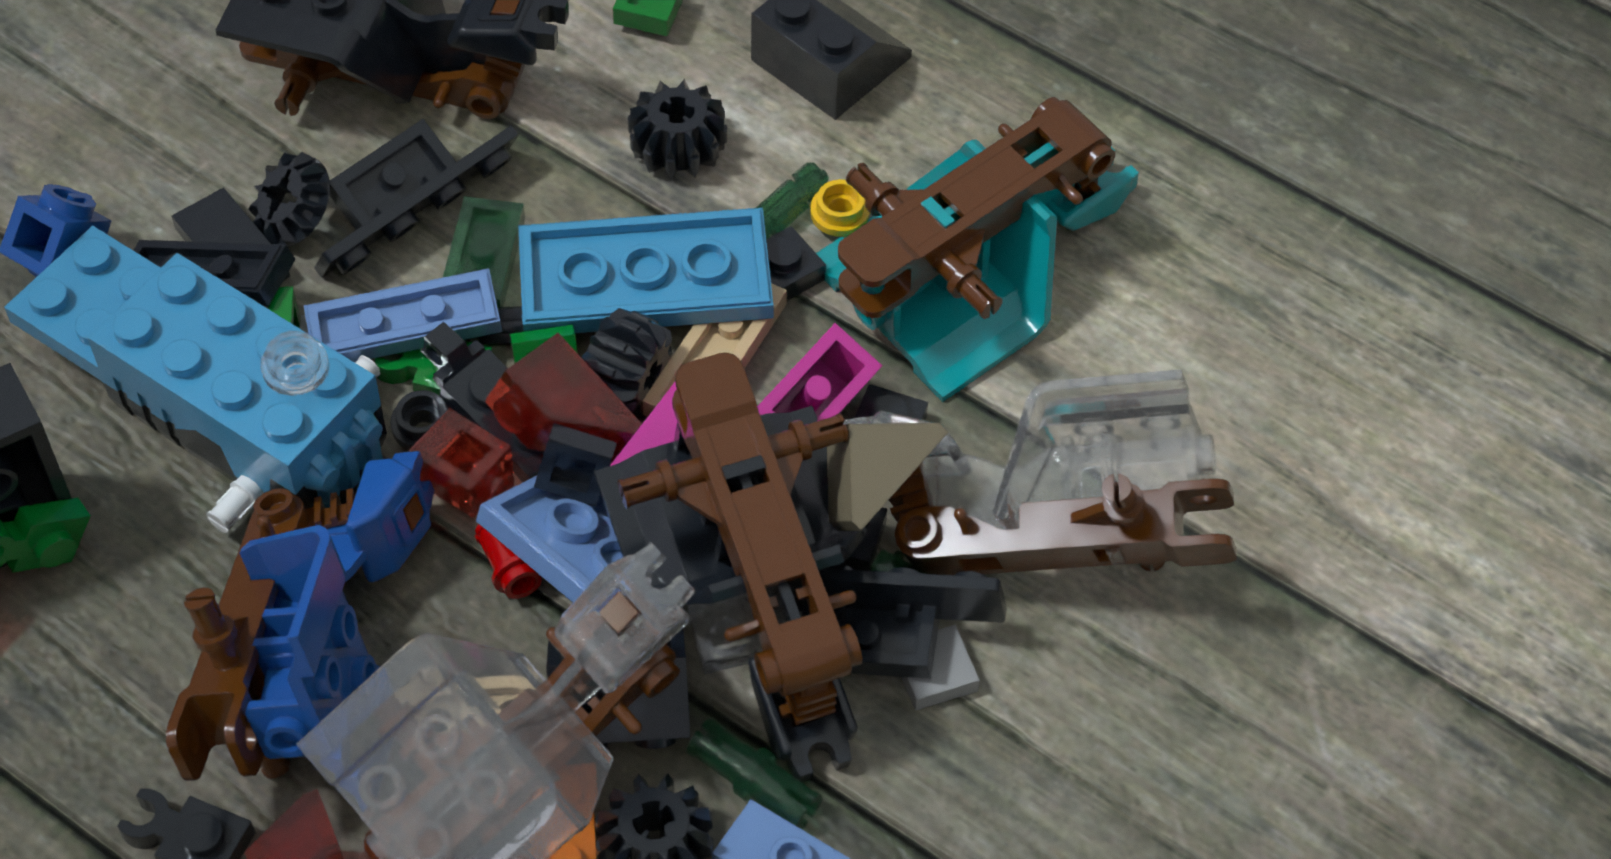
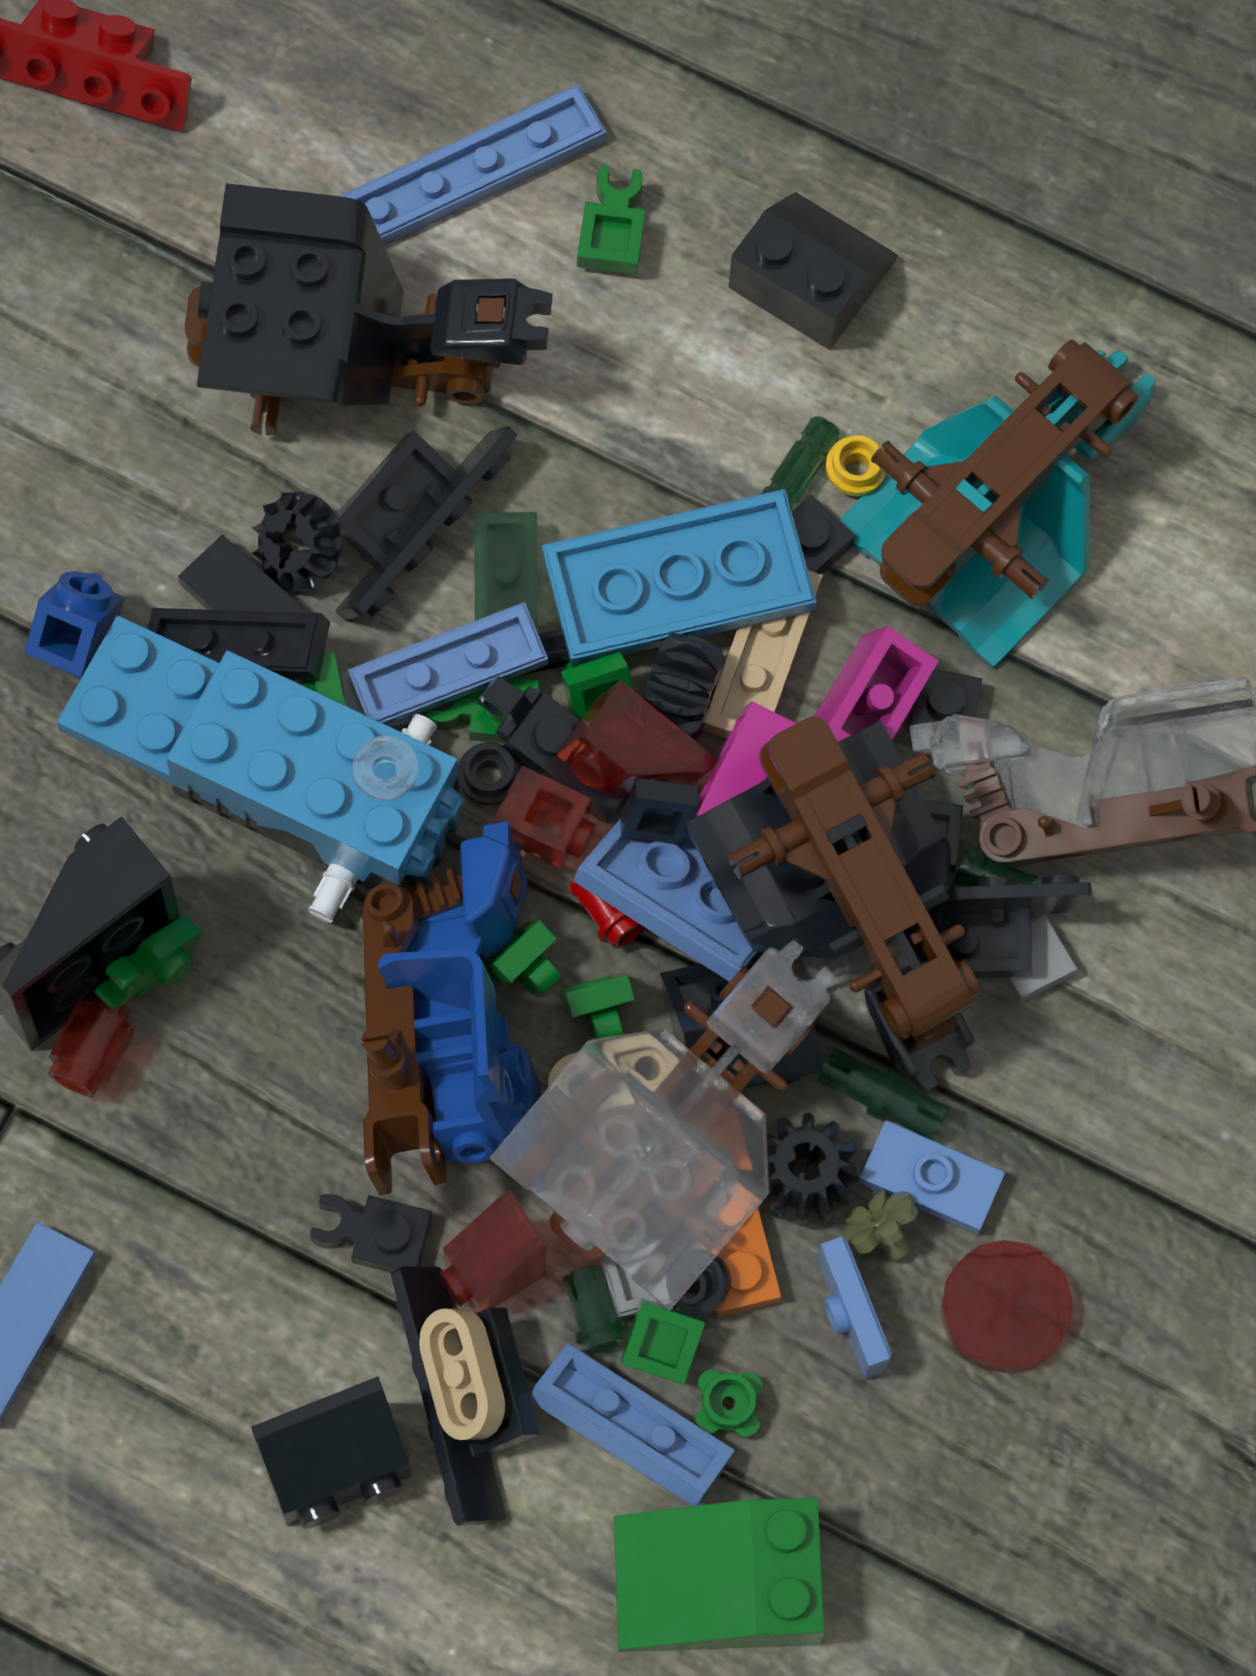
camera: 10 degrees left, 15 degrees up
black gear [628,79,728,180] -> none
dark tan slope [827,423,948,531] -> none
none -> green tile [483,920,561,995]
none -> green tile [559,972,635,1043]

